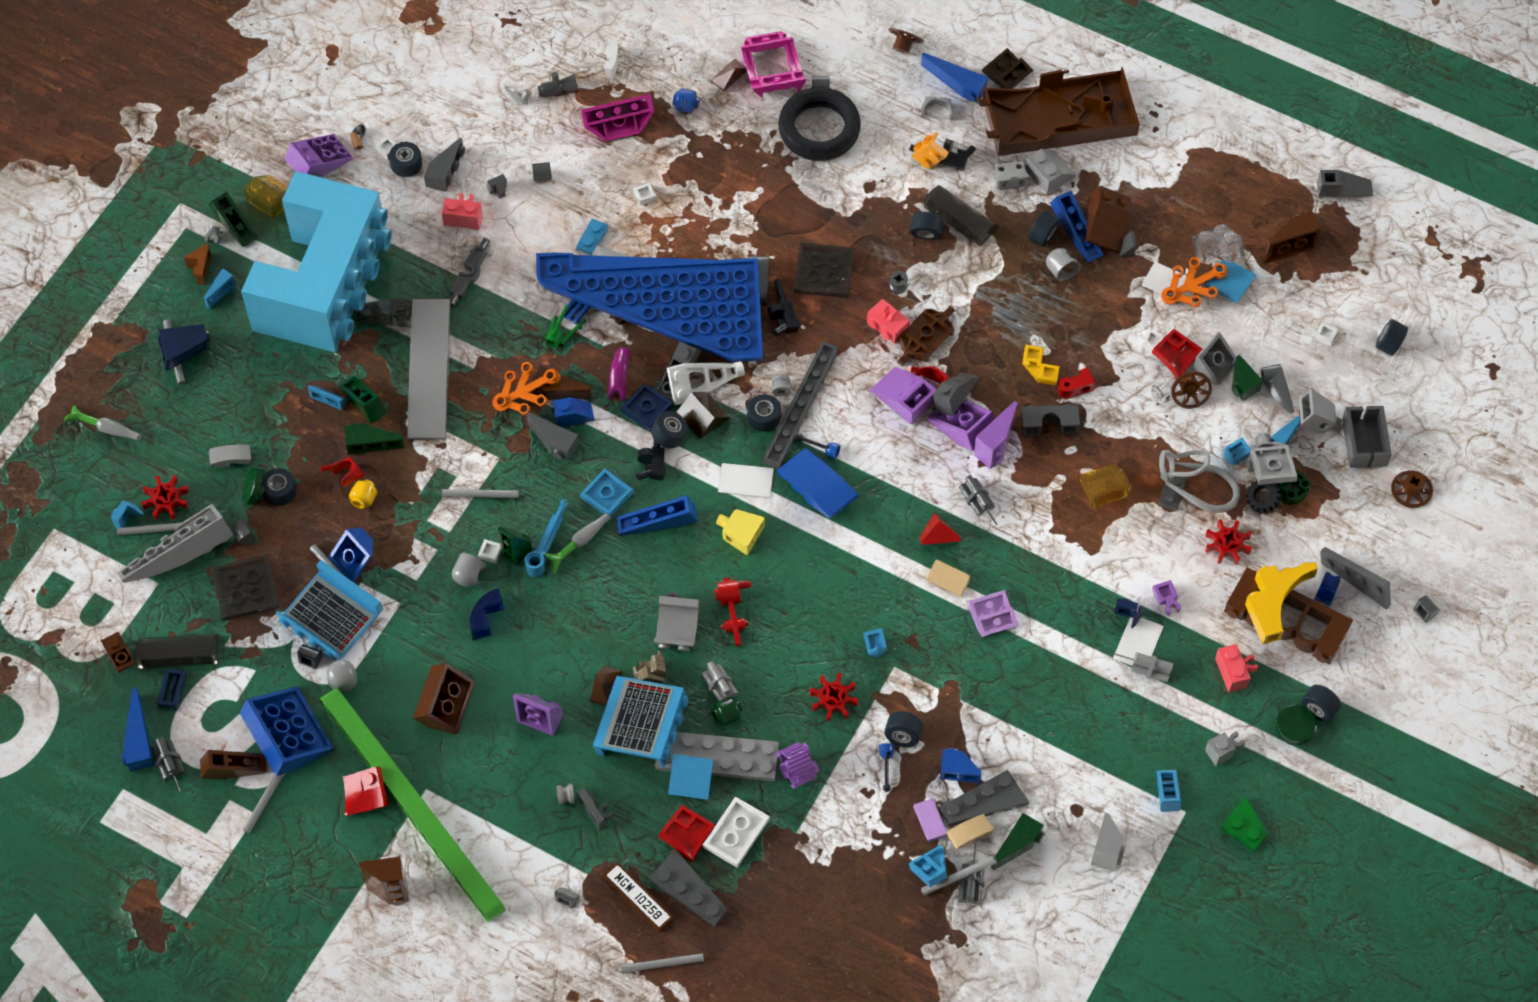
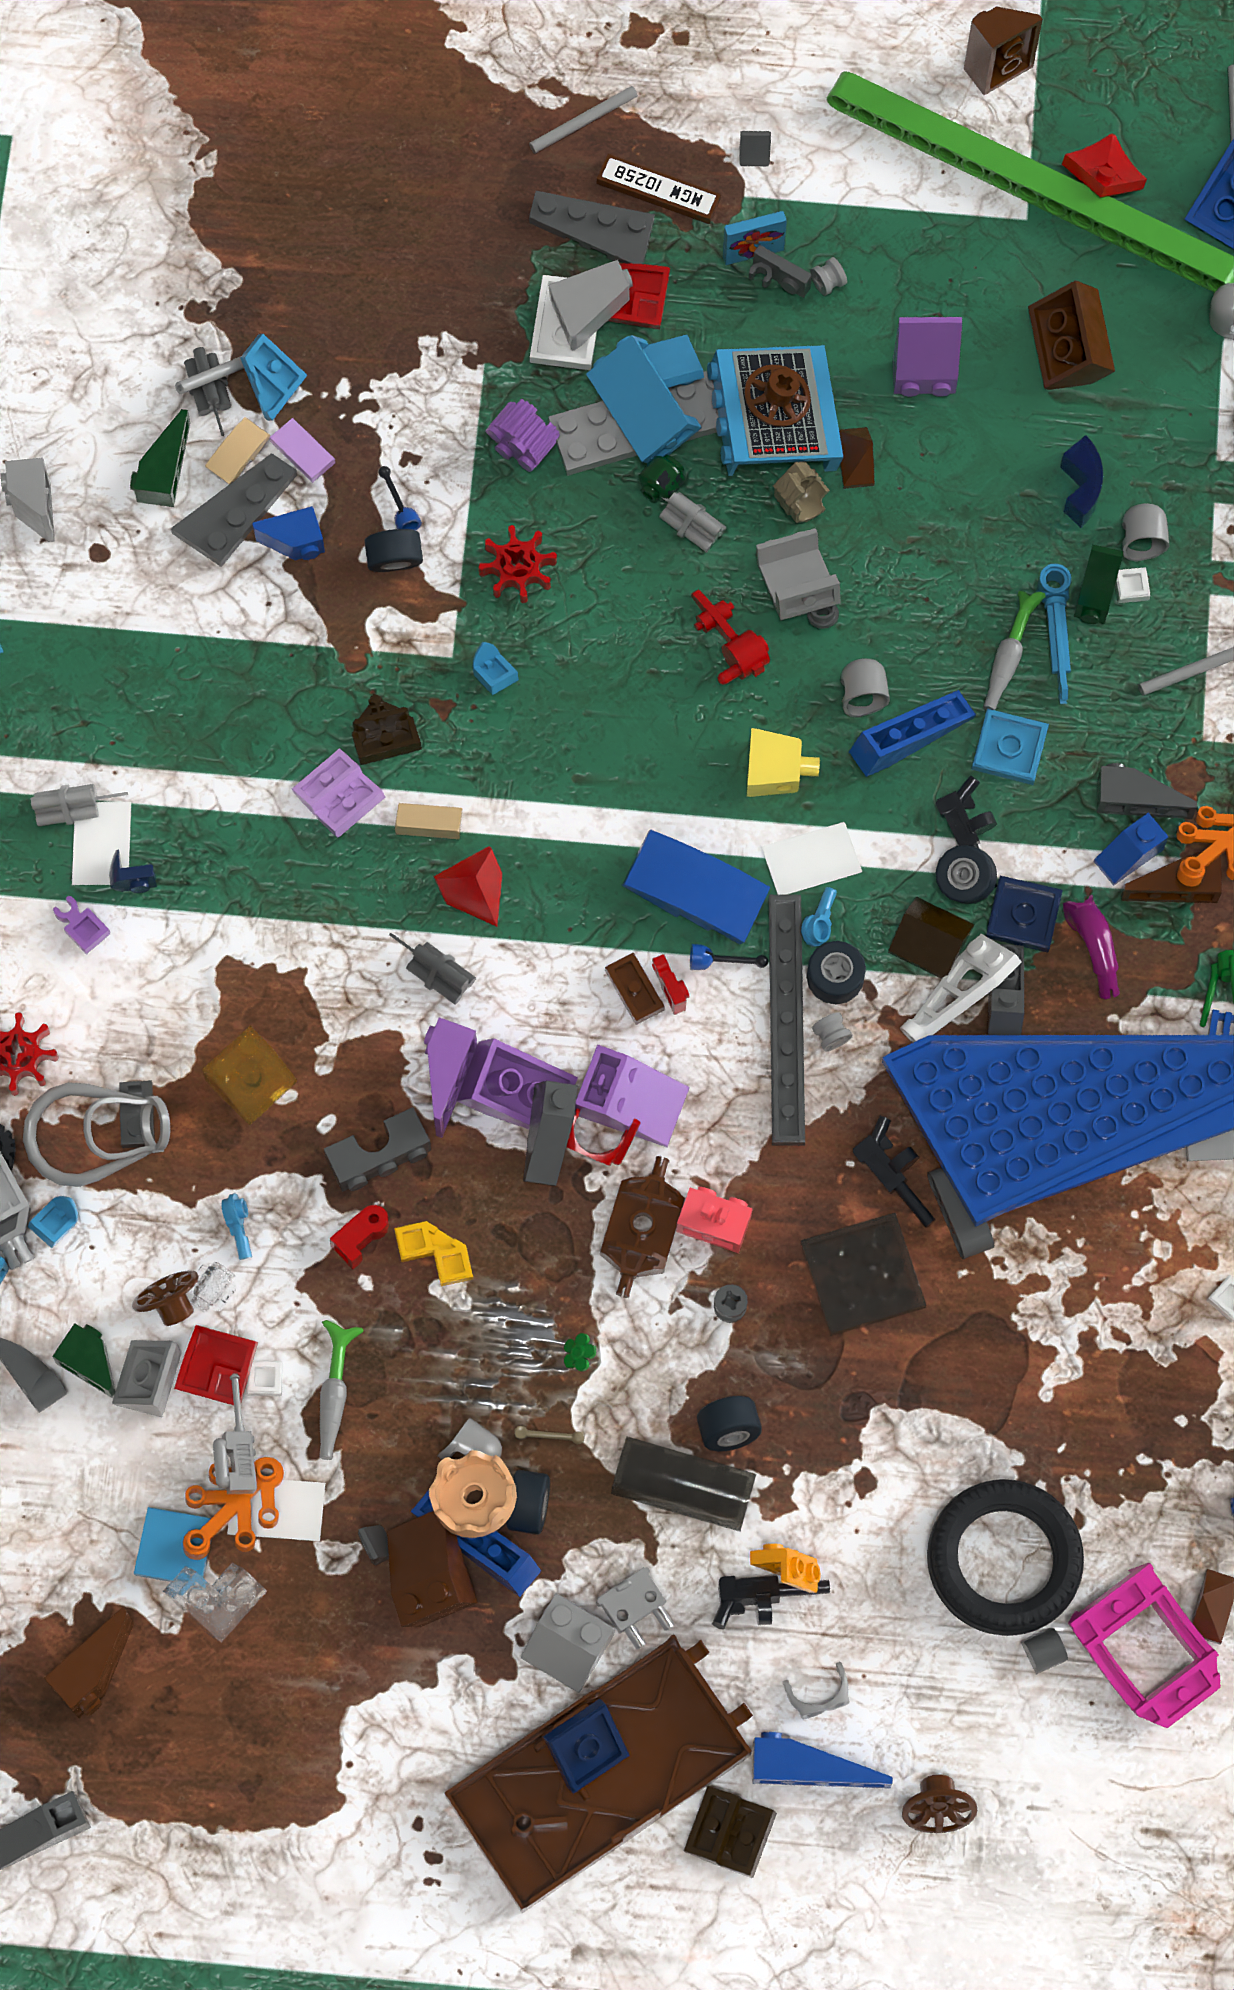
camera: 155 degrees right, 10 degrees up
none -> light grey piece [213,1374,257,1494]
none -> dark azure plate [221,1193,252,1260]
none -> light grey piece [319,1320,364,1460]
none -> dark brown slope [352,693,422,765]
none -> light nougat plate [429,1450,517,1538]
none -> dark tan hinge [514,1426,585,1445]
none -> dark blue tile [543,1699,630,1794]
none -> light grey slope [548,260,633,351]
none -> green plant [564,1333,596,1372]
none -> dark azure panel [586,335,702,464]
none -> reddish brown plate [605,952,665,1025]
none -> red plate [652,954,690,1015]
none -> dark azure tile [723,211,787,265]
none -> reddish brown wheel [744,364,811,427]
none -> dark azure plate [801,887,837,947]
none -> light grey helmet [841,658,890,717]

